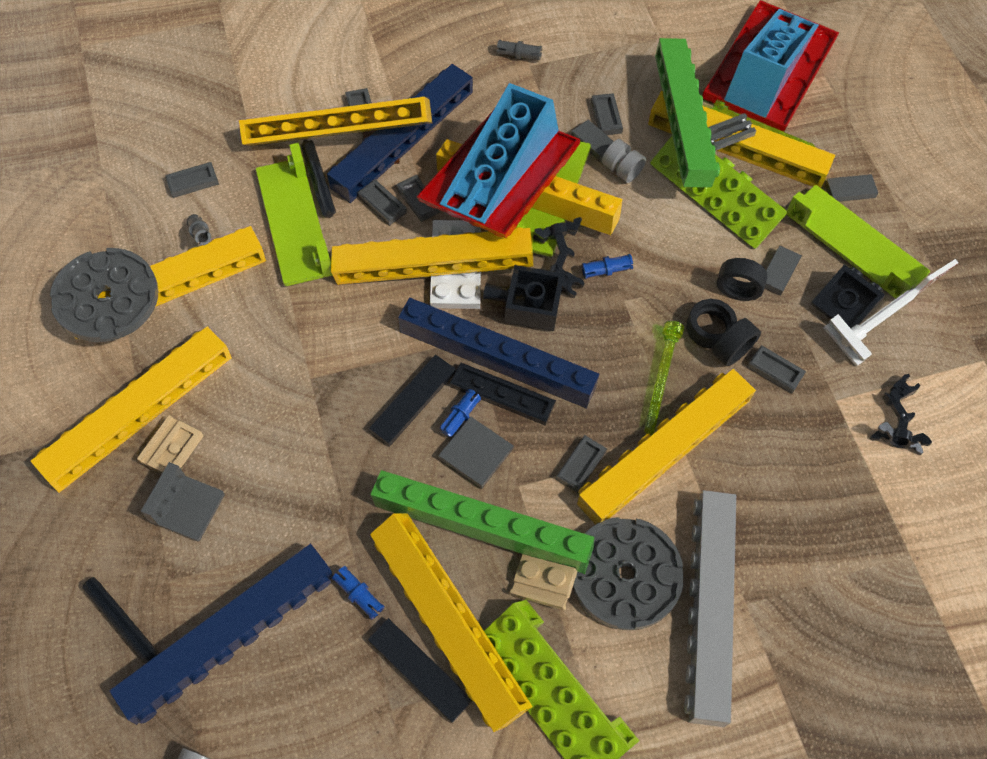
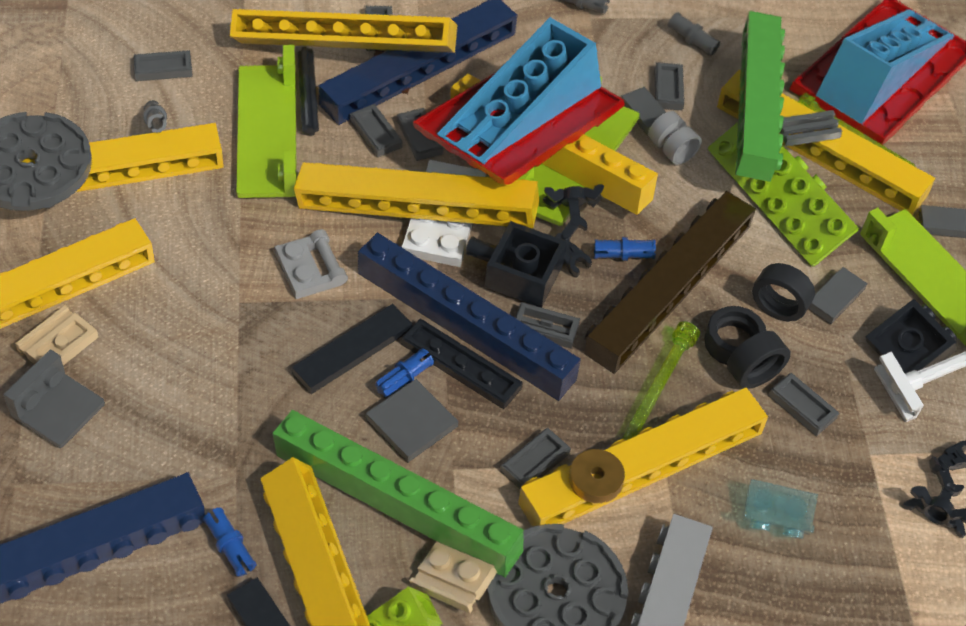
camera: 10 degrees right, 10 degrees down
none -> light grey plate [275,229,348,299]
none -> dark grey tile [515,302,580,349]
none -> pearl gold piece [569,449,625,503]
none -> dark brown brick [584,190,756,374]
none -> dark grey pin [668,12,721,56]
none -> clear light blue bracket [742,479,818,539]

